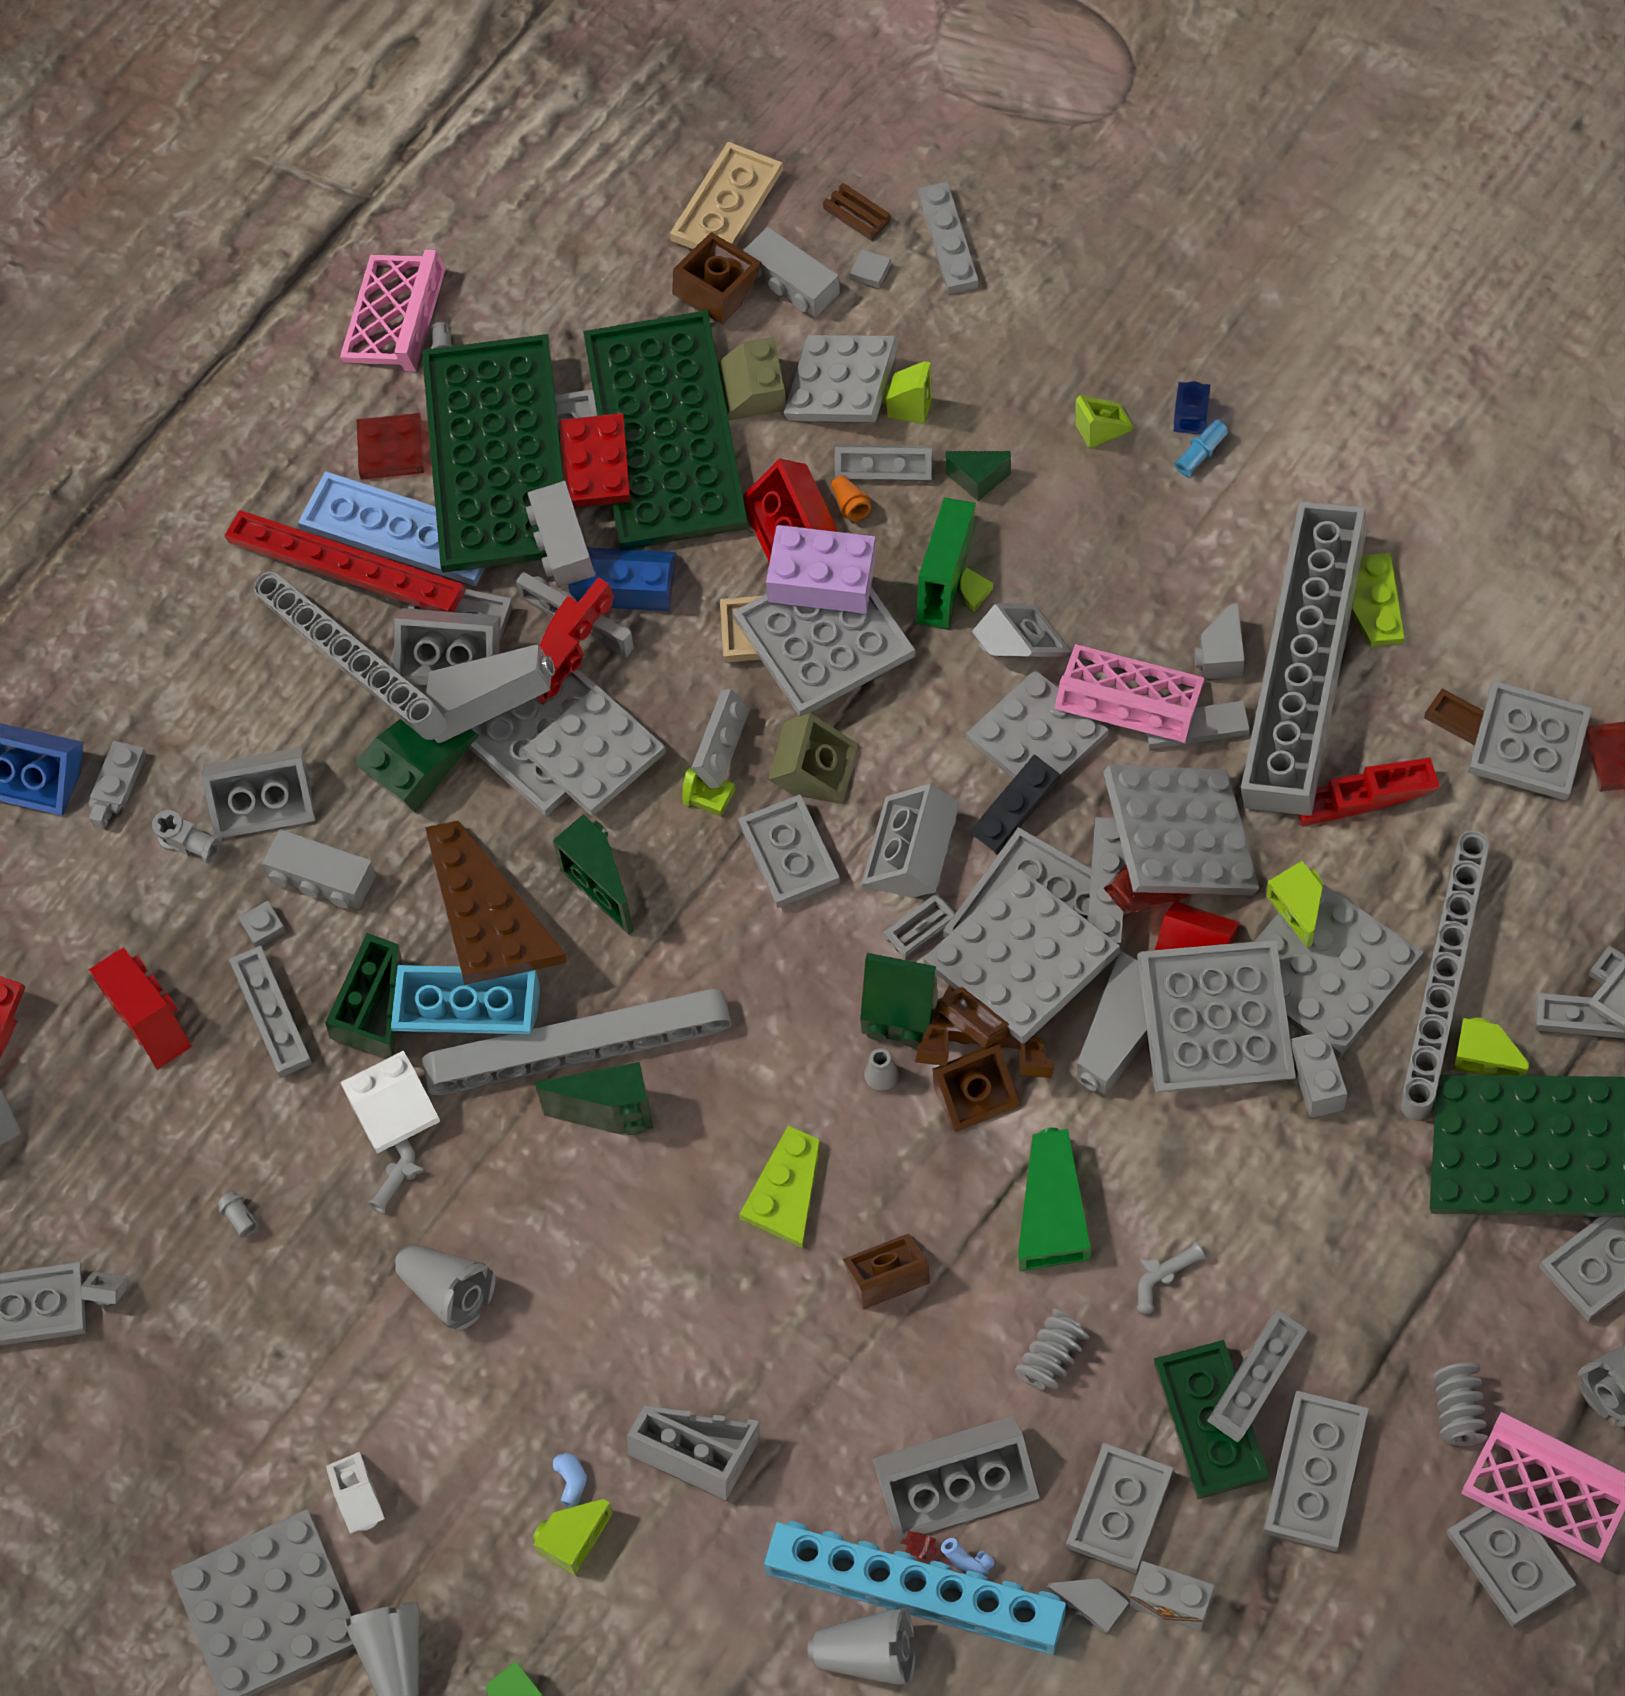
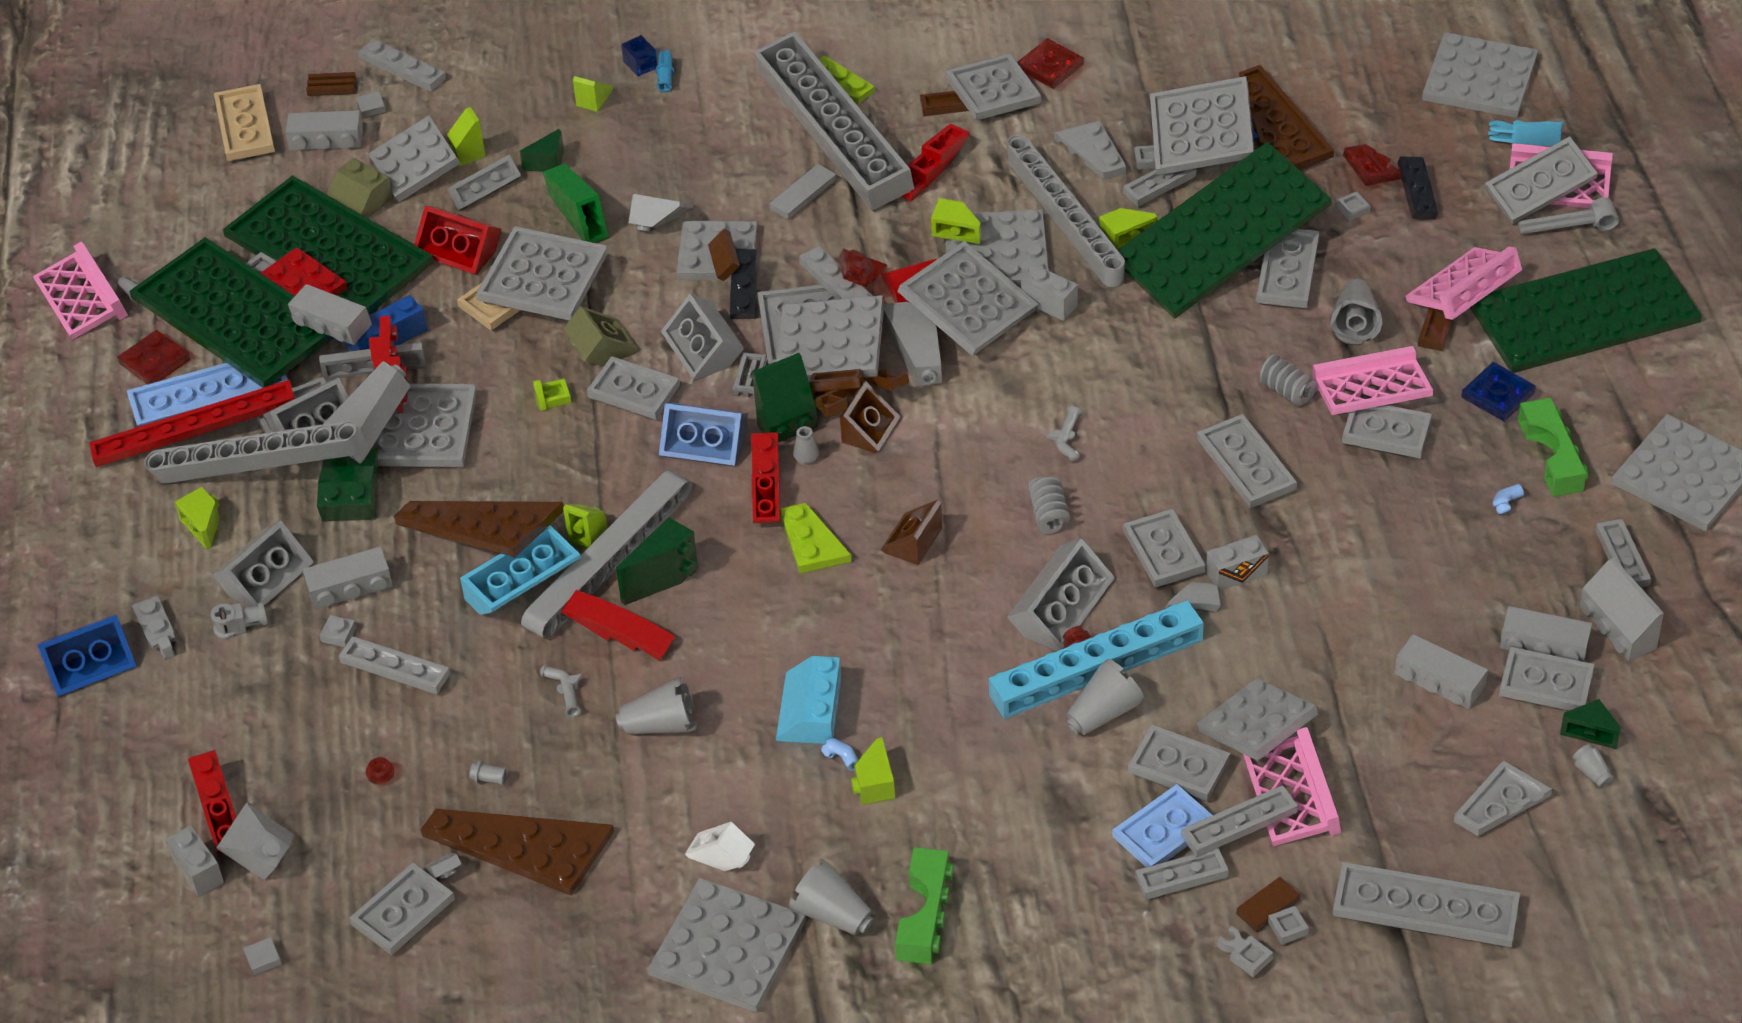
camera: 45 degrees left, 15 degrees down
red wedge [88,947,192,1070] -> none
dark green wedge [325,933,402,1059] -> none
white slope [340,1051,440,1154] -> none
light grey plate [523,685,666,817] -> none
dark green slope [553,814,634,935] -> none
light grey wedge [627,1405,760,1500] -> none
reddish brown slope [672,232,762,324] -> none
light grey plate [691,689,750,789] -> none
lavender brick [766,525,876,614] -> none
orange cone [831,475,871,522] -> none
light blue arm [941,1538,995,1576] -> none
lime tile [960,567,993,612] -> none
green slope [1018,1127,1091,1272] -> none
bright pink fence [1054,644,1204,743] -> none
light grey plate [1103,764,1259,895] -> none
dark green plate [1153,1340,1269,1500] -> none
light grey slope [1194,603,1245,680] -> none
light grey plate [1207,1309,1308,1442] -> none
none -> lime slope [175,487,220,550]
none -> clear red plate [366,757,395,784]
none -> reddish brown wing [421,809,614,895]
none -> red slope [561,590,675,661]
none -> lime slope [563,504,608,550]
none -> medium blue slope [659,403,748,466]
none -> reddish brown tile [708,229,740,282]
none -> red slope [751,432,780,524]
none -> medium azure slope [776,656,842,744]
none -> light grey wing [1054,121,1126,180]

